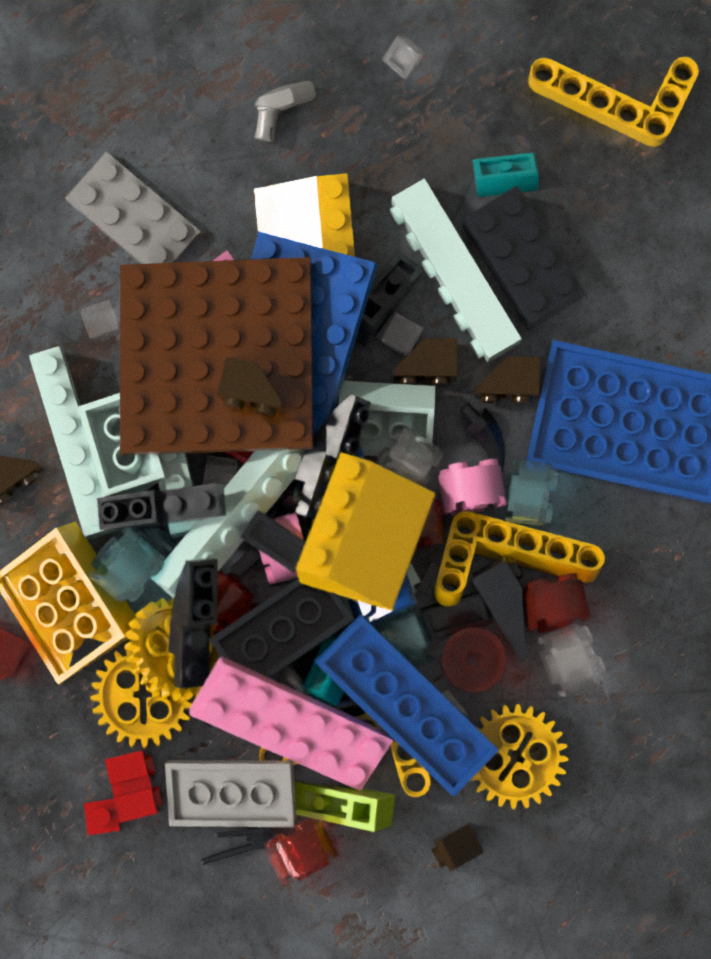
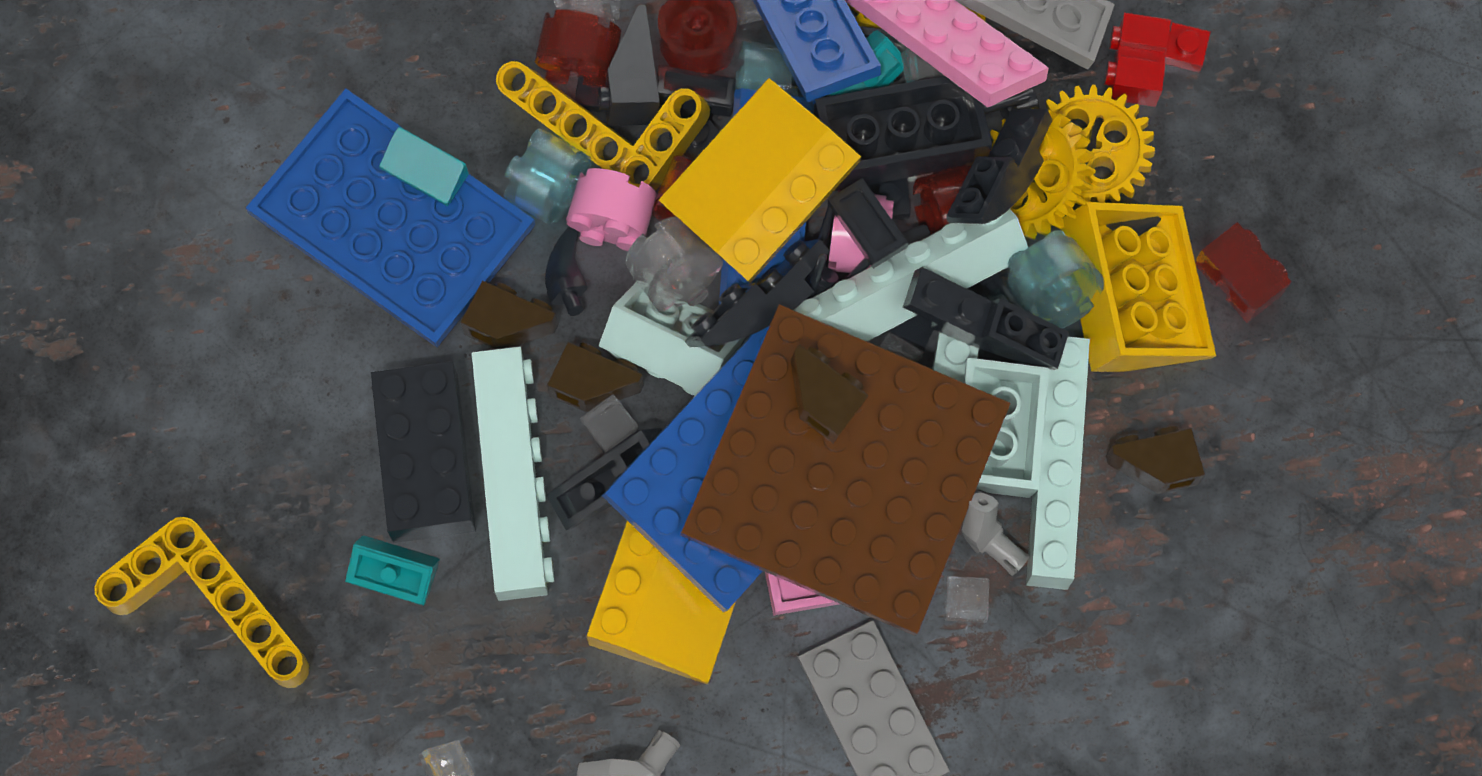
camera: 160 degrees left, 10 degrees down
none -> teal slope [379,127,469,207]
none -> light grey arm [962,492,1030,576]

